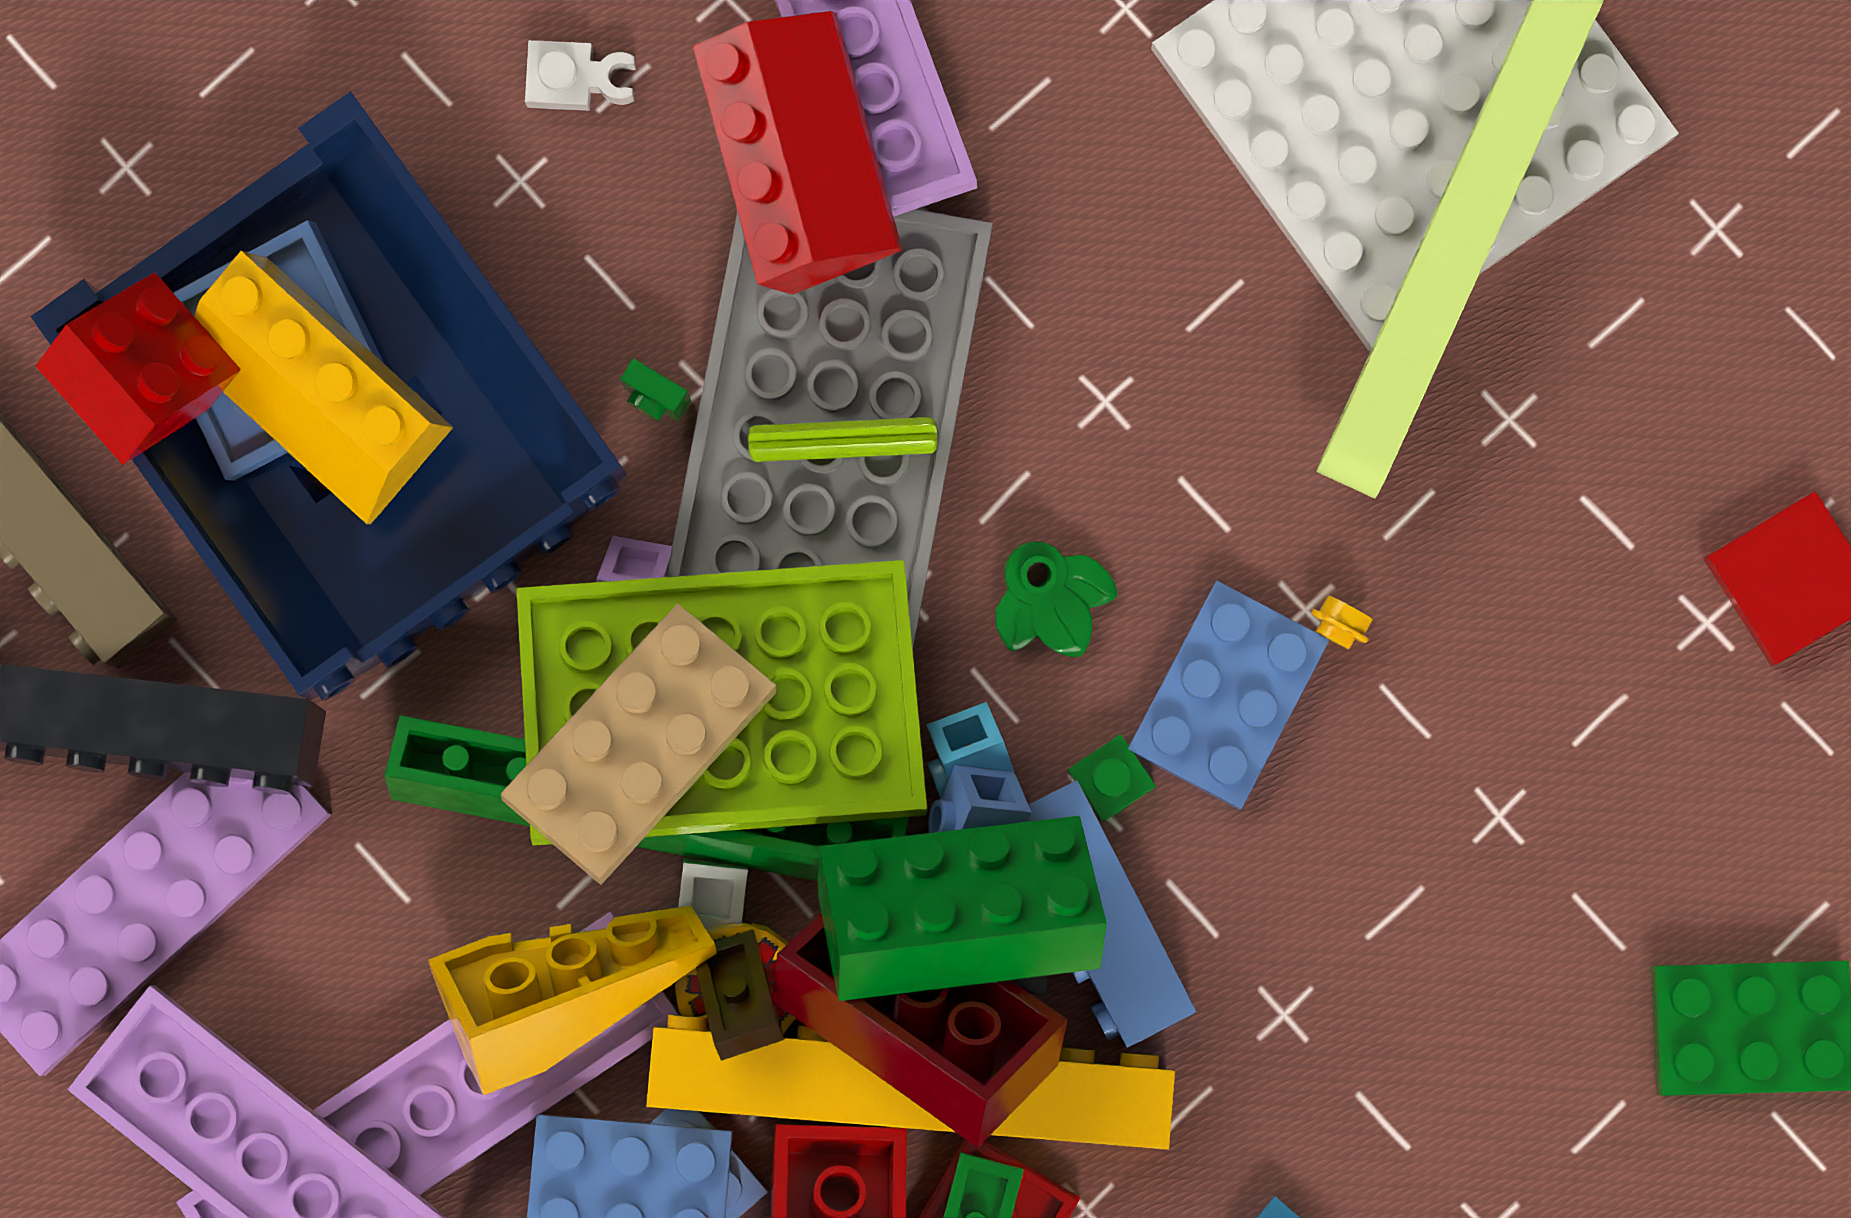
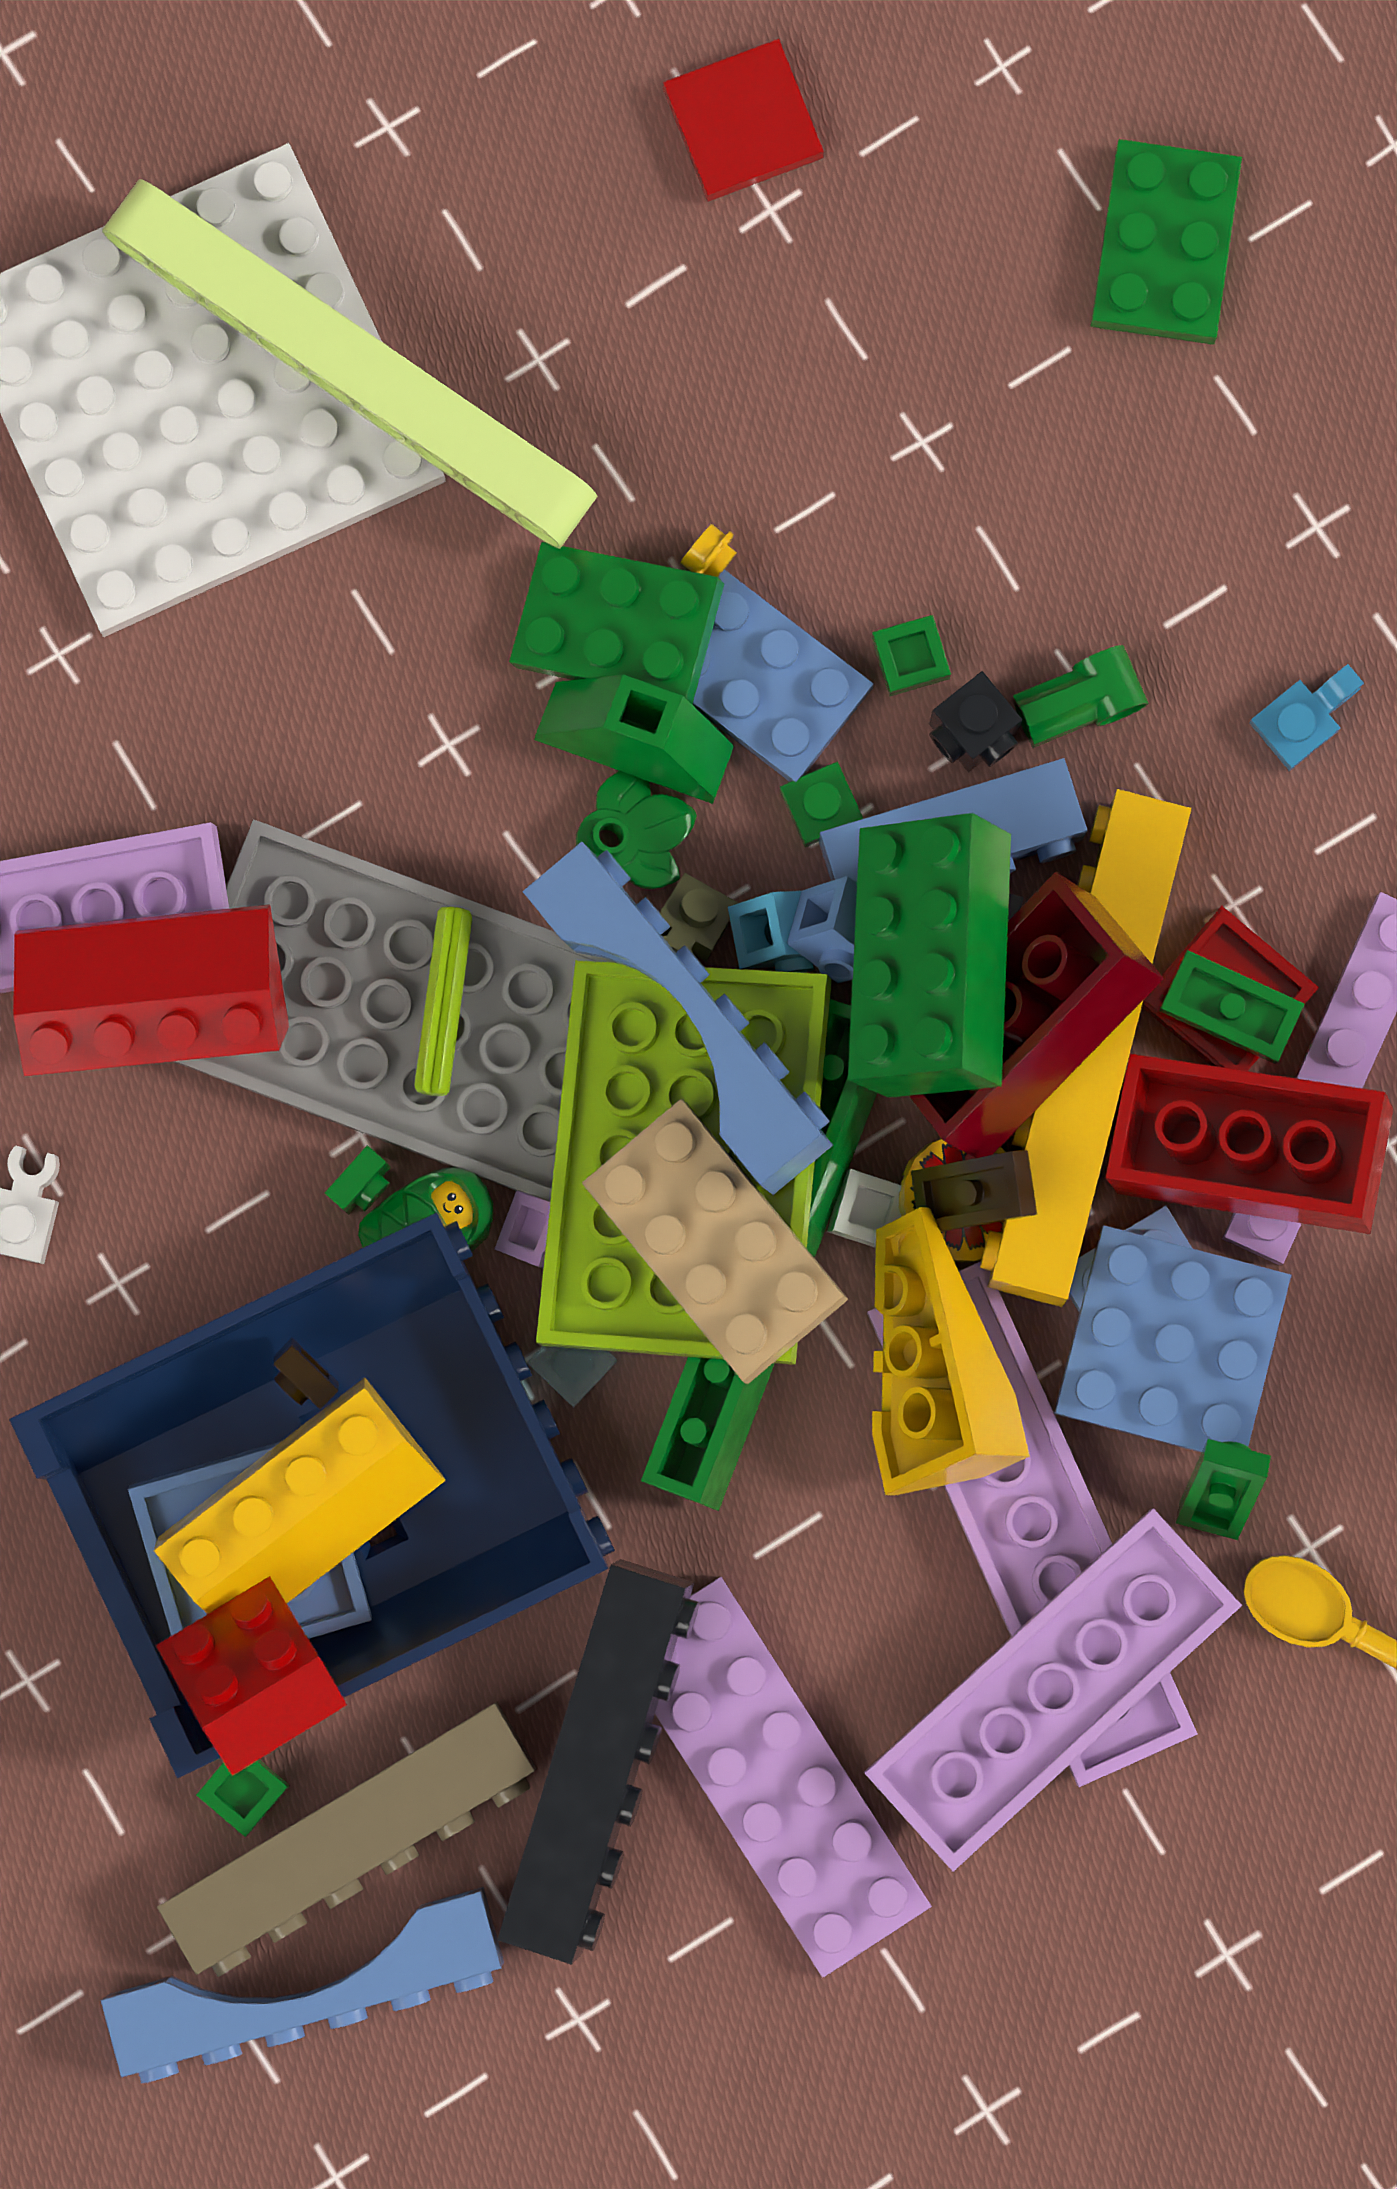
camera: 80 degrees left, 0 degrees up
none -> green plate [196,1760,290,1837]
none -> dark brown plate [273,1337,339,1409]
none -> green piece [358,1167,493,1251]
none -> green plate [509,542,724,705]
none -> medium blue arch [522,842,833,1195]
none -> clear light blue plate [527,1346,618,1408]
none -> green slope [534,674,734,804]
none -> olive plate [660,873,738,962]
none -> green plate [872,615,951,697]
none -> black brick [929,671,1022,773]
none -> green piece [1012,645,1149,748]

